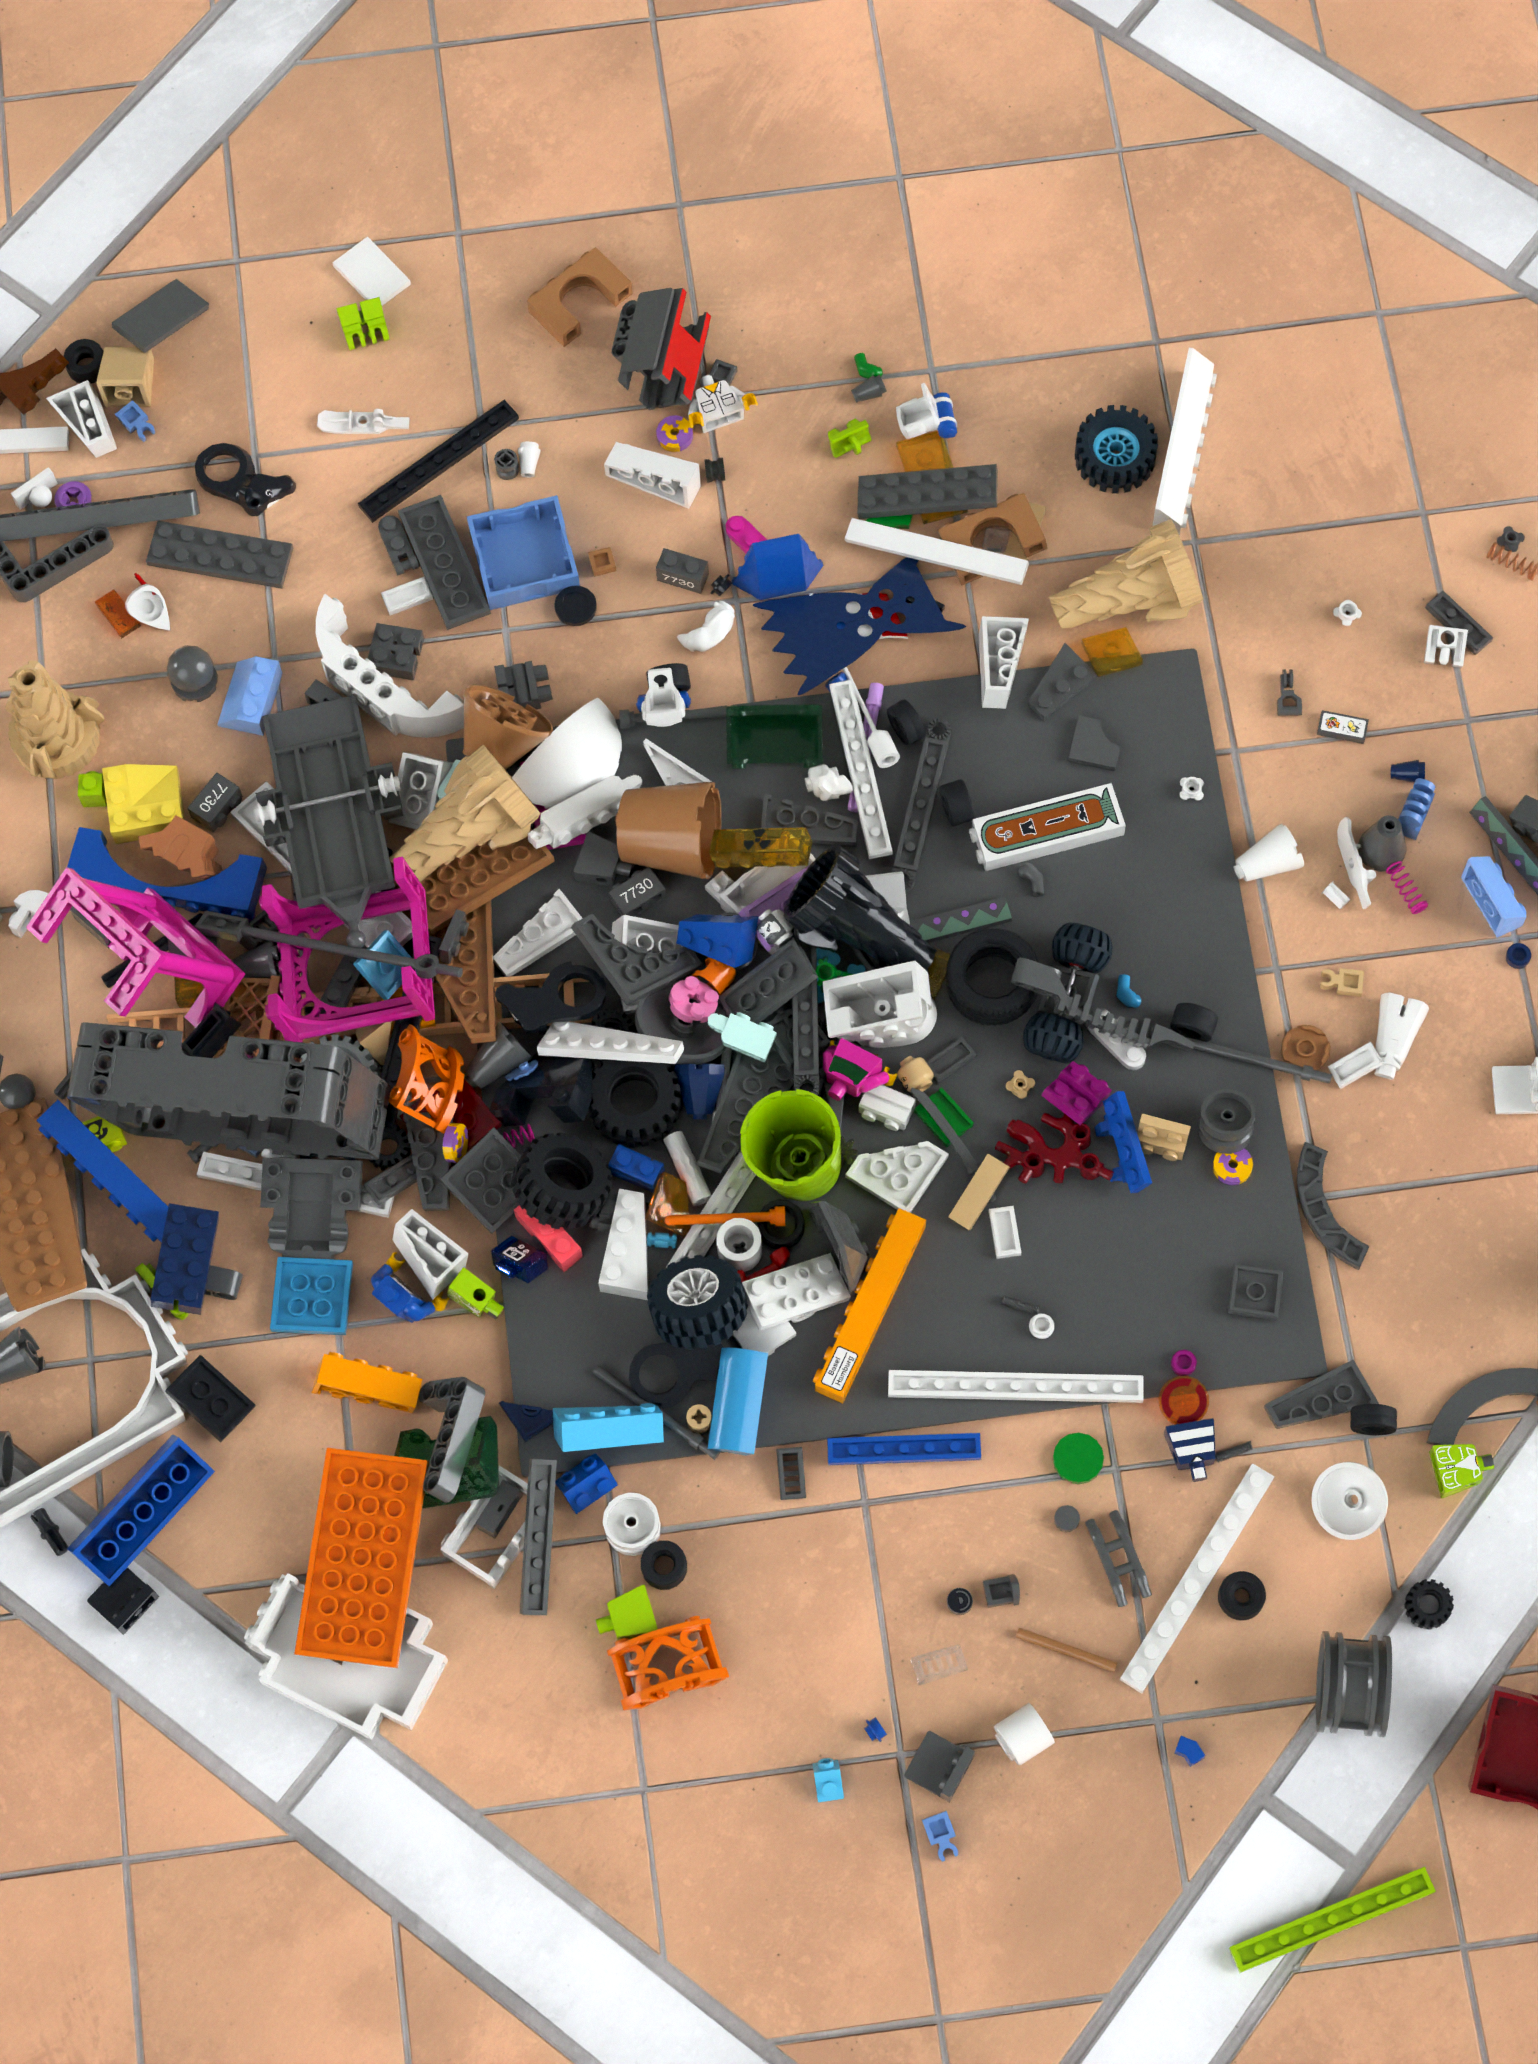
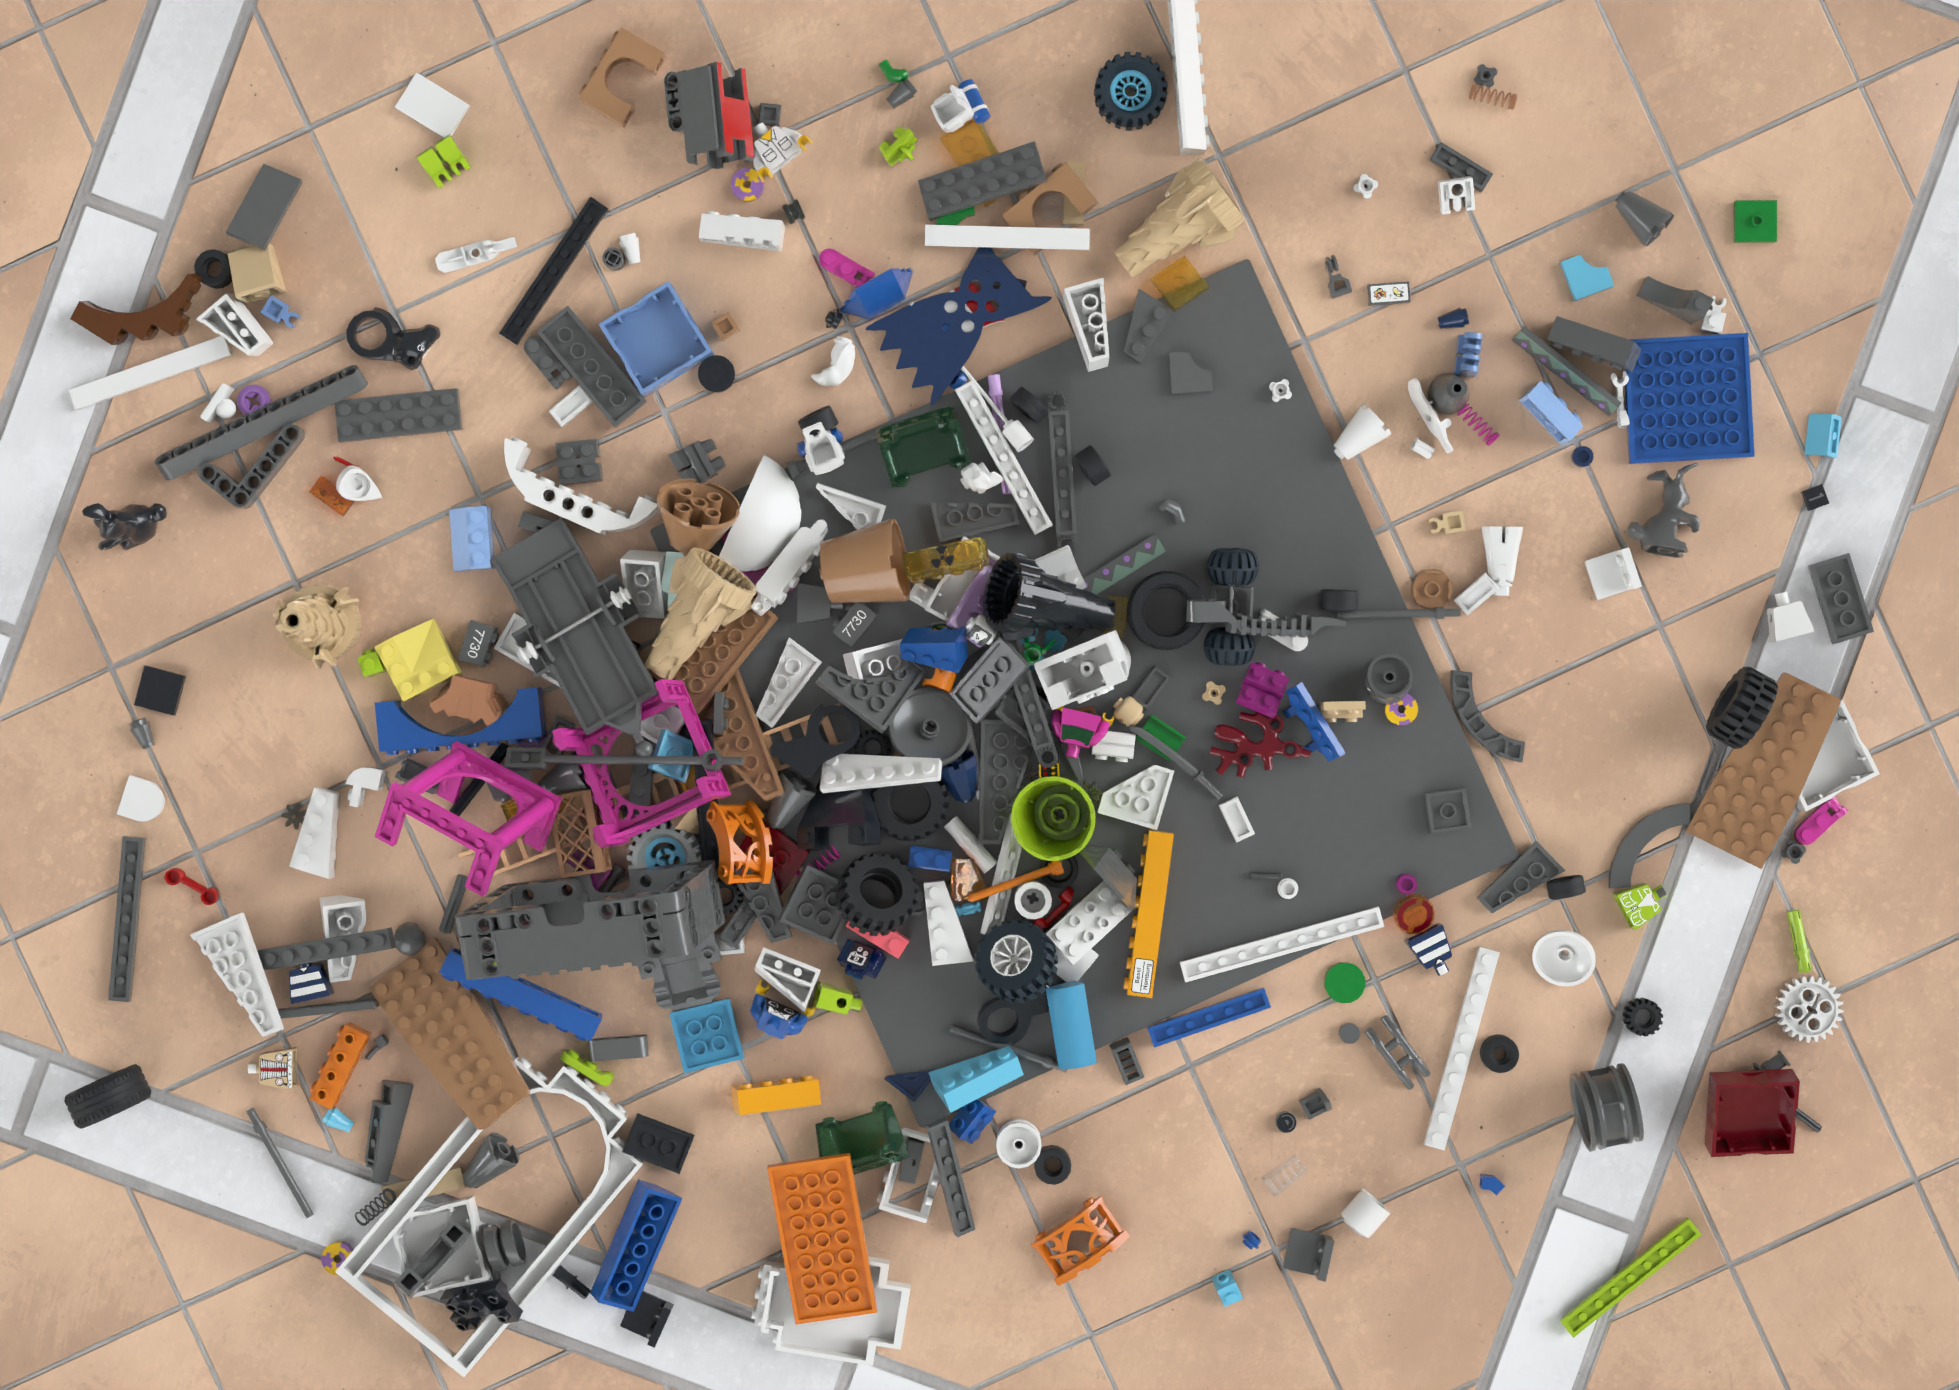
camera: 20 degrees left, 20 degrees up
dark blue piece [151,1203,219,1315] -> none
dark grey tile [167,645,218,702] -> none
black window [182,1002,242,1058] -> none
dark grey beam [418,1377,486,1503] -> none
piece [442,1123,468,1163] -> none
medium blue piece [505,1059,538,1081] -> none
lime torso [595,1584,658,1640] -> none
dark grey brick [656,548,709,594] -> none
bright pink plate [668,976,719,1023] -> none
tan wheel [686,1404,712,1434] -> none
light aqua hinge [708,1012,777,1063] -> none
medium blue plate [922,1811,958,1862] -> none
tan tile [948,1154,1010,1230] -> none
brick [969,783,1126,871] -> none
medium nougat piece [1016,1628,1117,1672] -> none
dark azure arm [1117,974,1141,1008] -> none
dark grey piece [1215,1441,1253,1463] -> none

